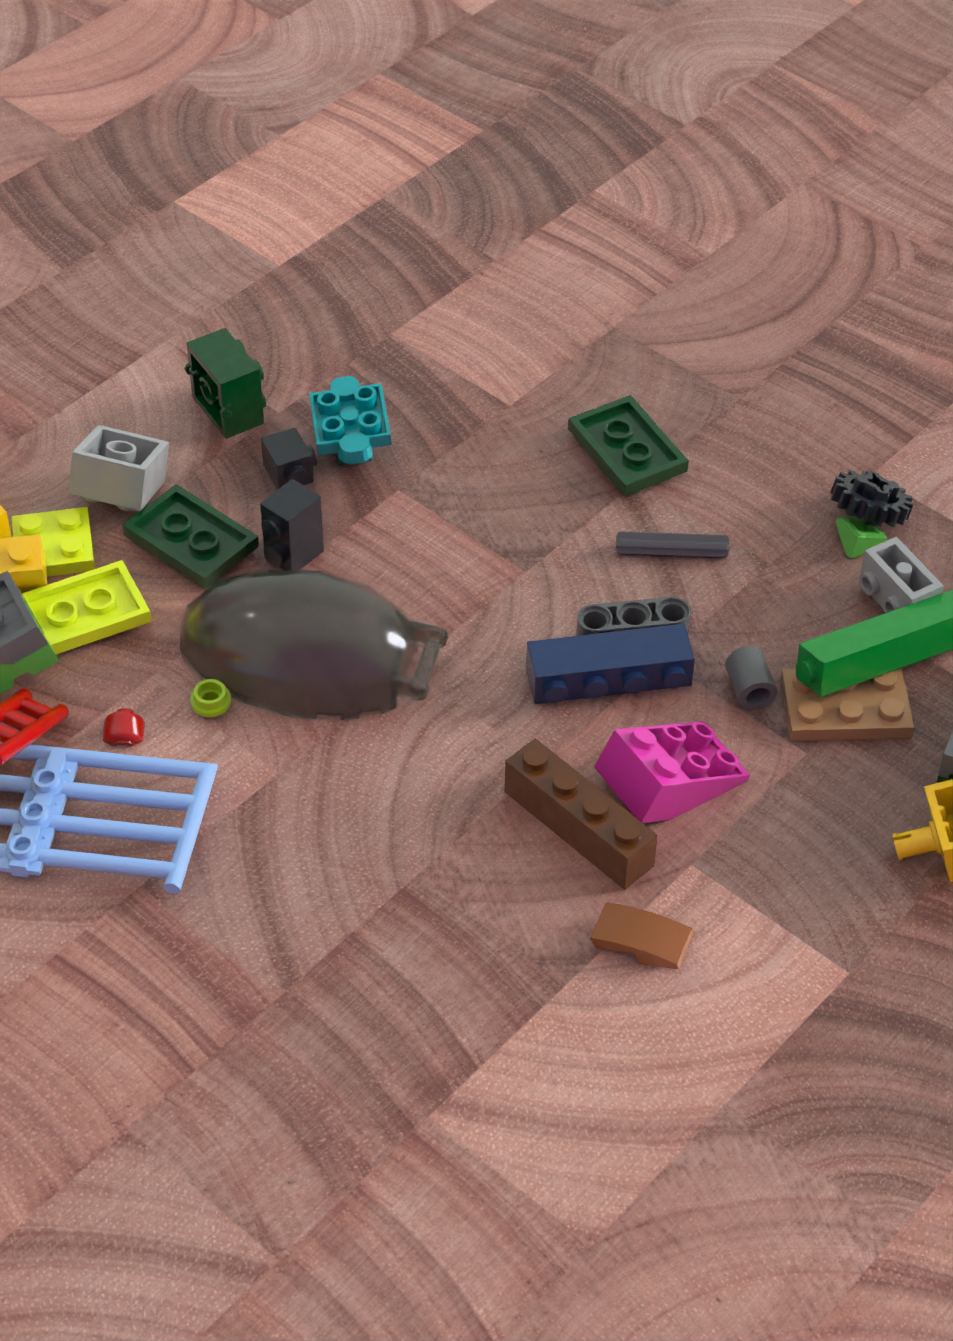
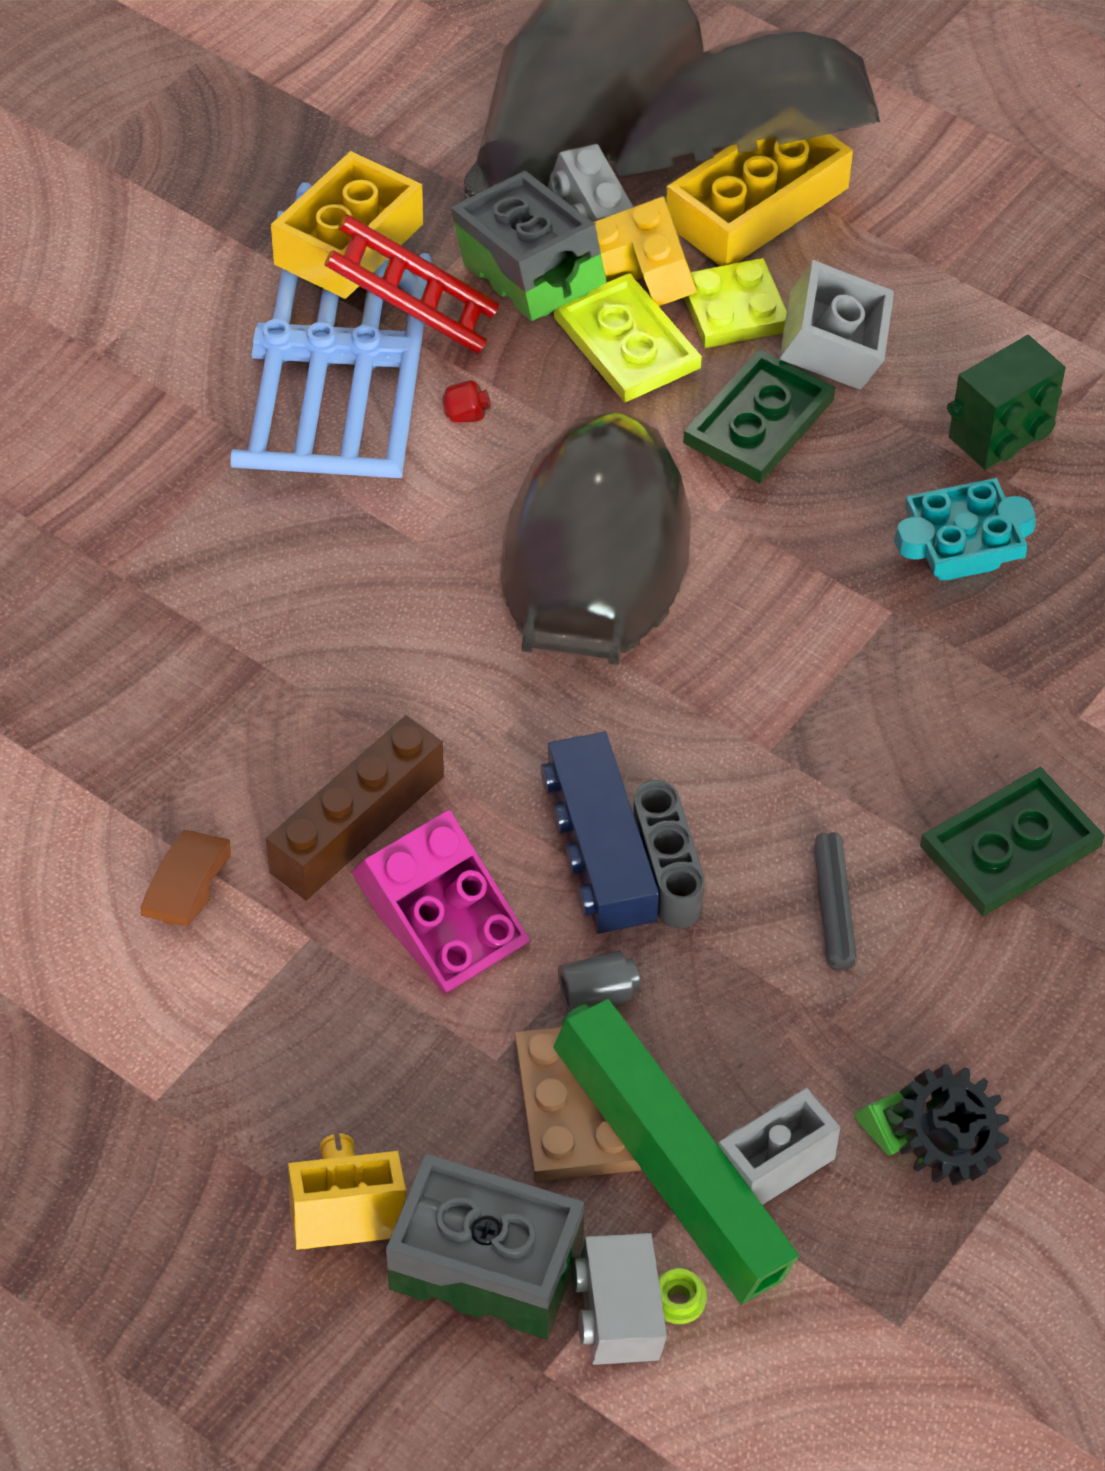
camera: 85 degrees right, 5 degrees up
lime plate [190,679,231,717] -> none
black brick [260,479,324,576] -> none
black brick [261,428,317,490] -> none

